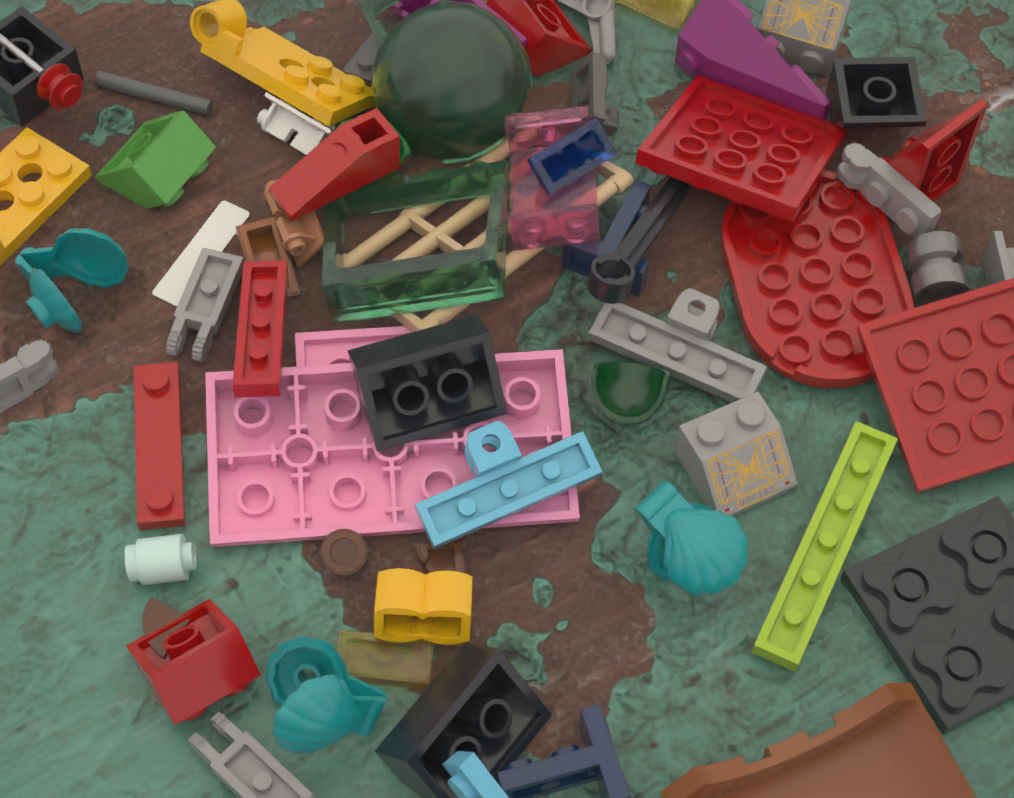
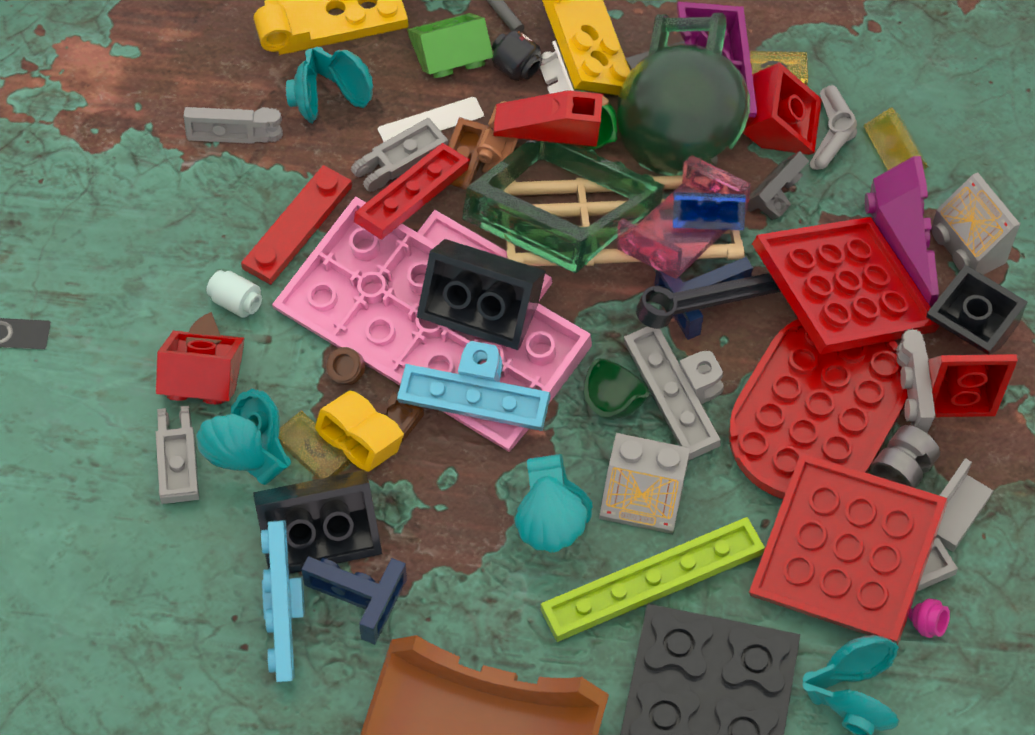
camera: 40 degrees right, 0 degrees up
none -> black head [492,30,542,81]

